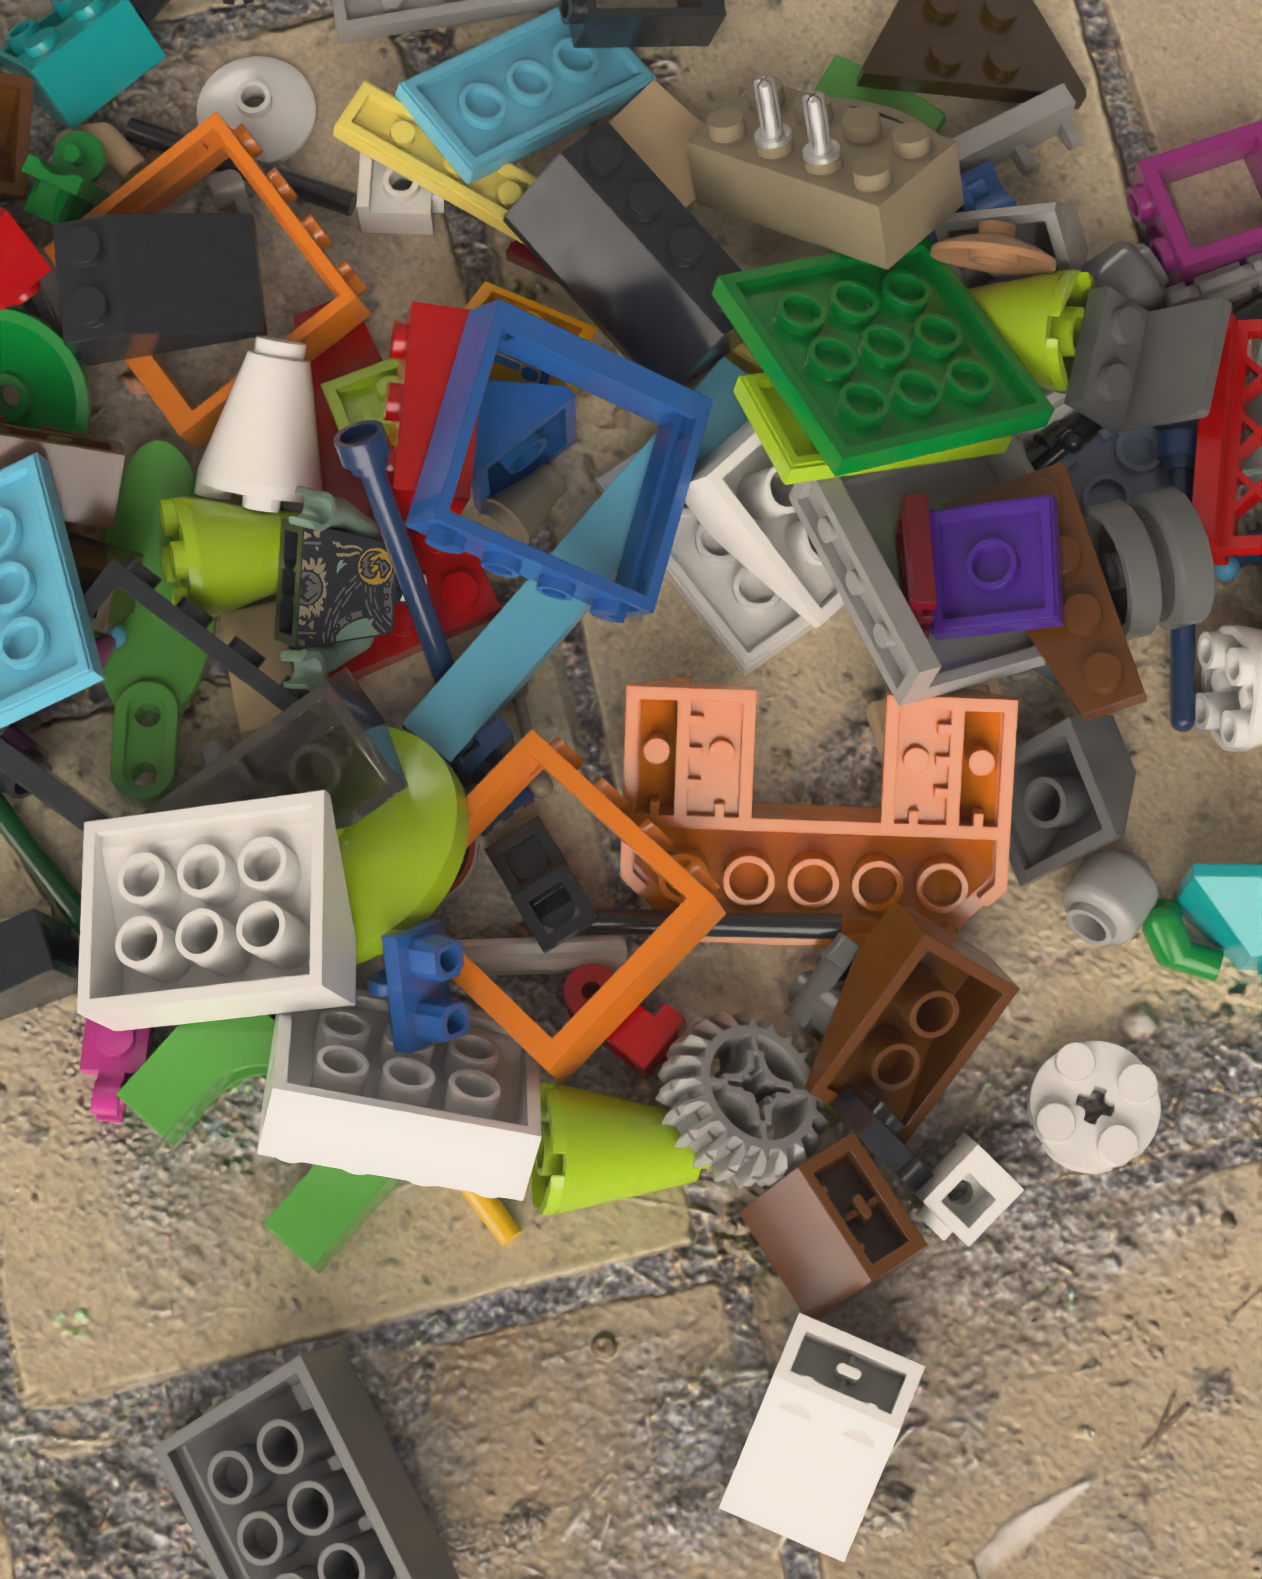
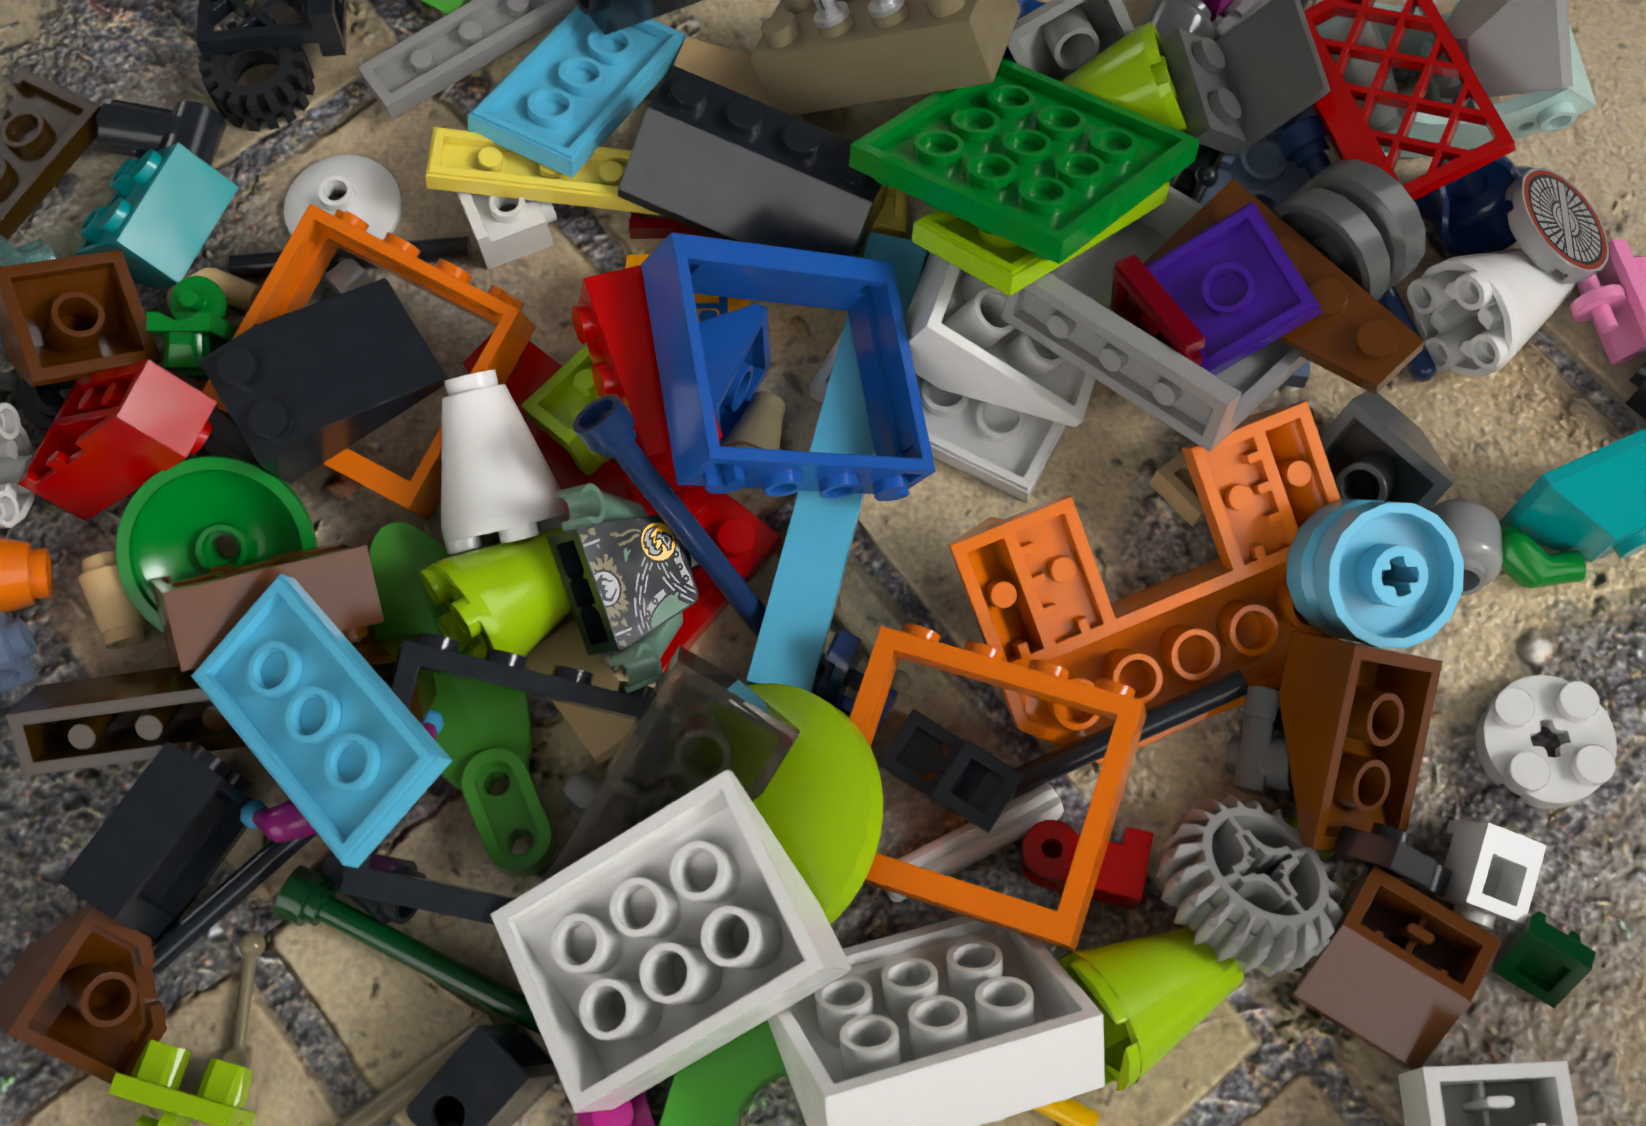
camera: 25 degrees left, 5 degrees down
blue hips [367,918,470,1054] -> none
medium nougat dish [930,220,1057,275] -> none
none -> medium azure wheel [1286,499,1464,649]
none -> dark green tile [1492,911,1596,1008]

